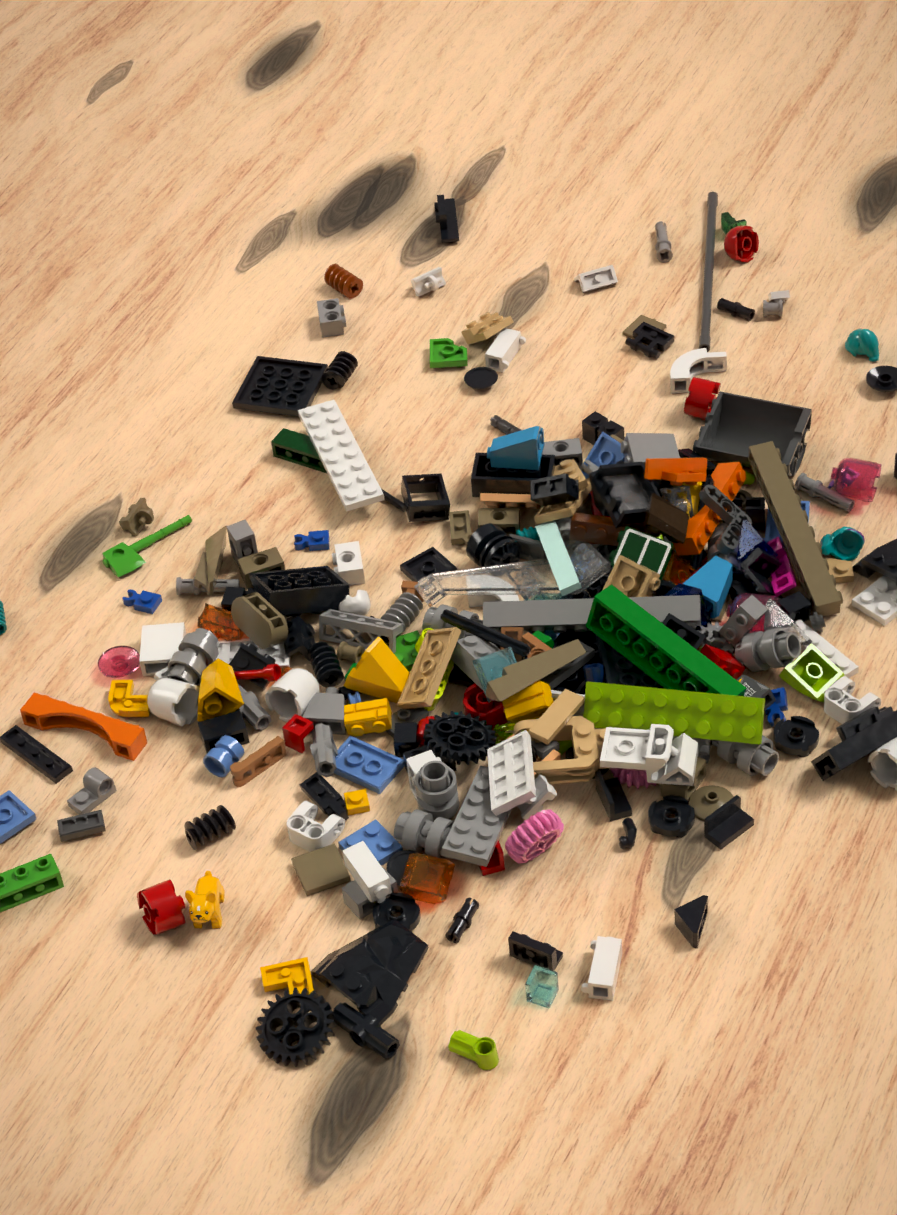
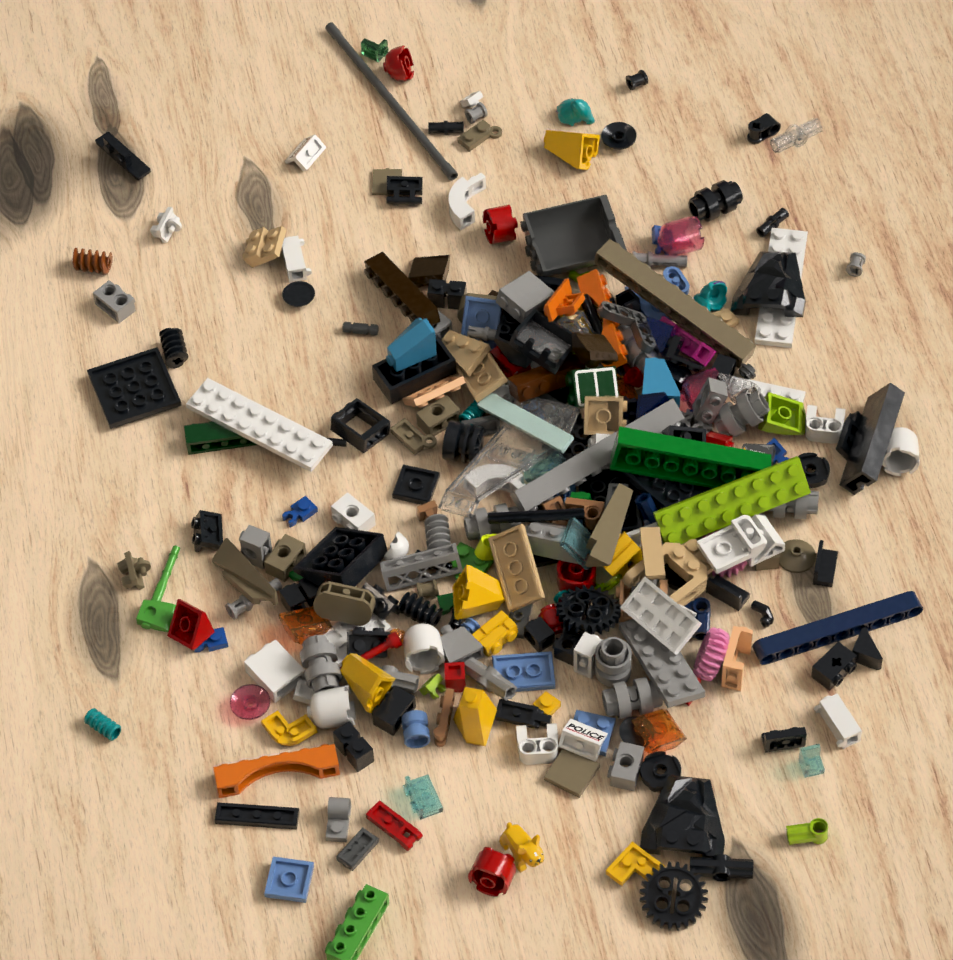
camera: 40 degrees left, 10 degrees up
black piece [184,805,236,850] -> none
white brick [342,841,392,903] -> none
bright green plate [430,338,468,368] -> none
black pin [445,898,480,943] -> none
black hinge [531,473,579,507] -> none
black plate [648,795,695,838] -> none
light grey pin [655,221,673,263] -> none
none -> red slope [167,599,214,650]
none -> black bracket [191,510,223,552]
none -> black piece [333,721,374,772]
none -> dark brown brick [364,251,441,326]
none -> red plate [366,800,423,851]
none -> clear light blue bracket [403,774,443,820]
none -> dark brown slope [408,255,450,288]
none -> lime tile [419,673,446,699]
none -> yellow slope [453,687,497,747]
none -> dark tan hinge [457,120,502,152]
none -> yellow slope [544,130,600,170]
none -> white panel [558,718,608,762]
none -> medium blue plate [663,266,690,295]
none -> dark blue piece [684,597,711,640]
none -> light nougat panel [721,626,753,691]
none -> dark blue beam [752,591,923,665]
none -> black brick [811,641,857,691]

